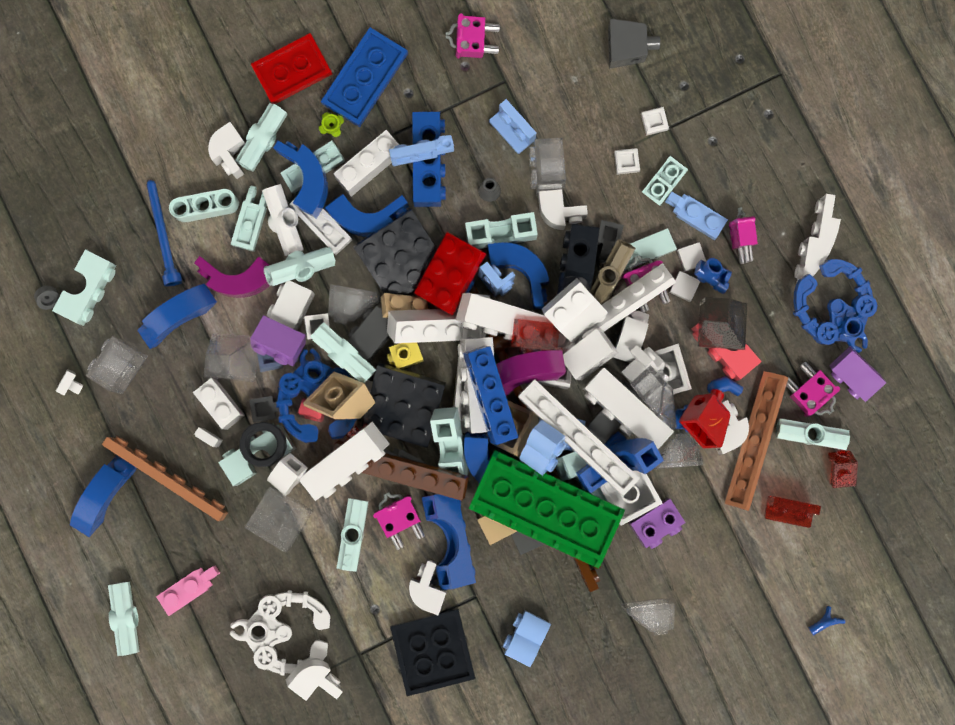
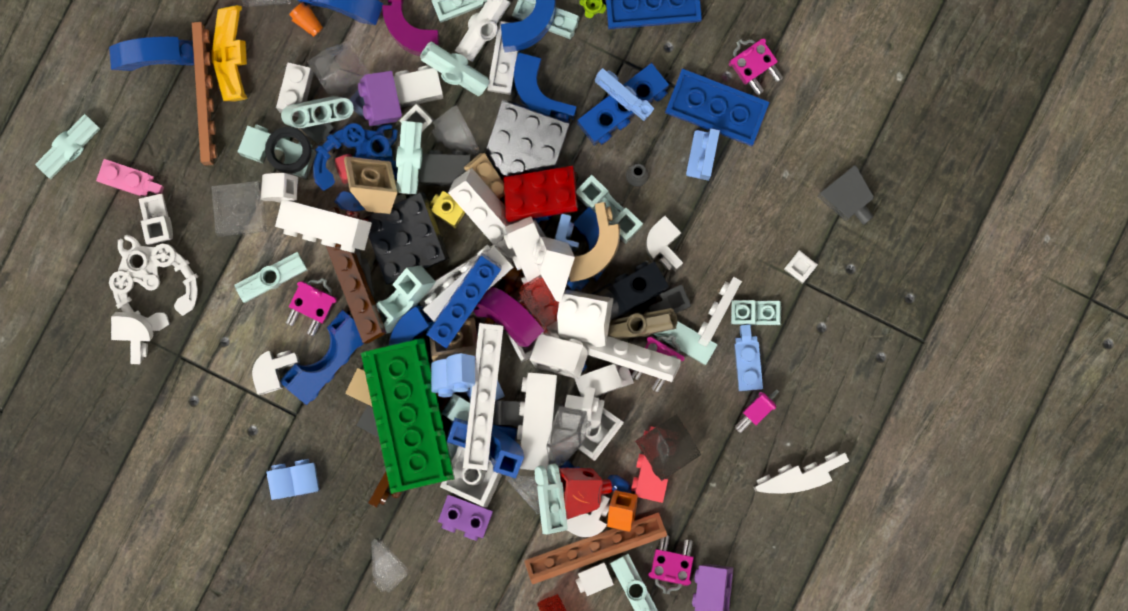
camera: 50 degrees right, 0 degrees up
white tile [195,427,223,447] -> none
white brick [334,130,399,197] -> none
black plate [390,608,476,697] -> none
clear brick [529,138,566,196] -> none
white tile [614,148,640,175] -> none
white tile [669,271,700,302] -> none
white tile [677,242,706,272] -> none
blue plate [694,258,732,294] -> none
blue piece [793,259,878,353] -> none
none -> white brick [139,194,173,245]
none -> yellow plate [211,5,247,101]
none -> light aqua beam [281,96,354,128]
none -> orange cone [289,2,324,37]
none -> white slope [532,236,575,302]
none -> light aqua hinge [534,463,568,534]
none -> tan arch [569,202,620,282]
none -> white brick [575,562,614,596]
none -> orange brick [607,490,638,532]
none -> blue plate [665,69,769,147]
none -> white plate [697,277,742,347]

